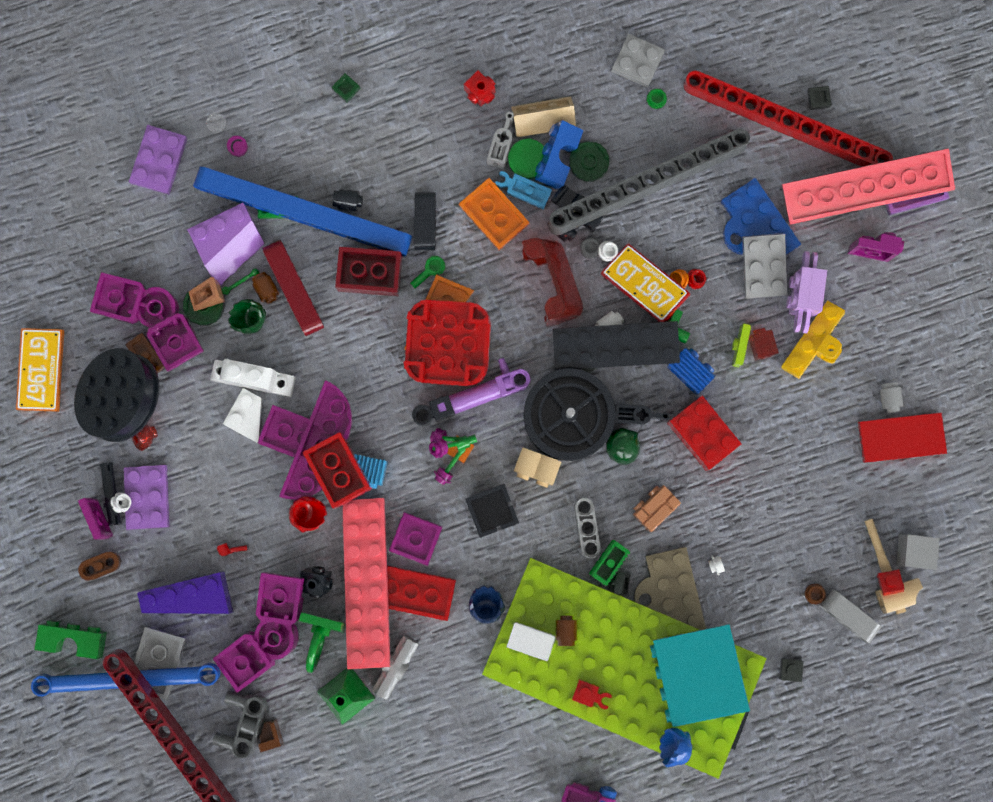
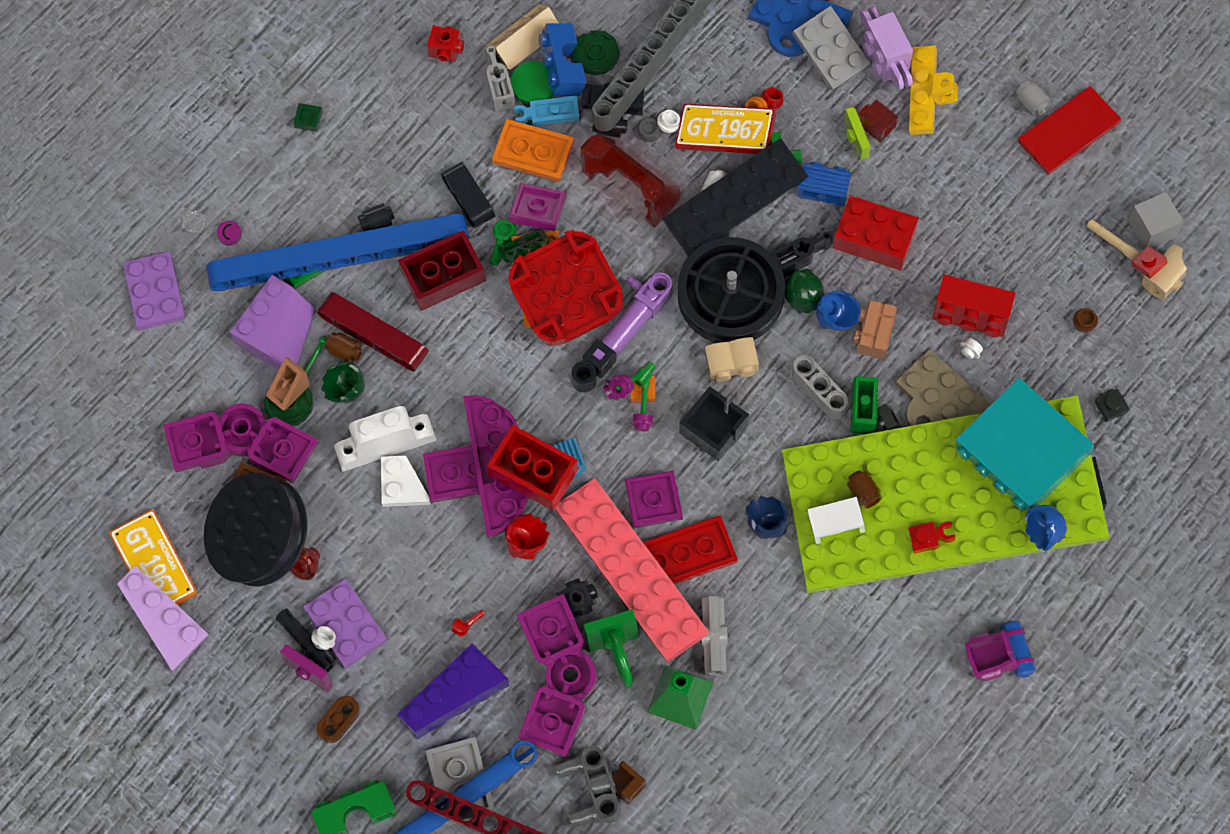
camera: 30 degrees left, 15 degrees down
light grey beam [820,589,881,644] -> none
none -> lavender wing [117,566,209,672]
none -> dark green plate [497,228,550,263]
none -> magenta plate [508,183,566,231]
none -> blue hair [816,291,861,331]
none -> red brick [932,274,1016,337]

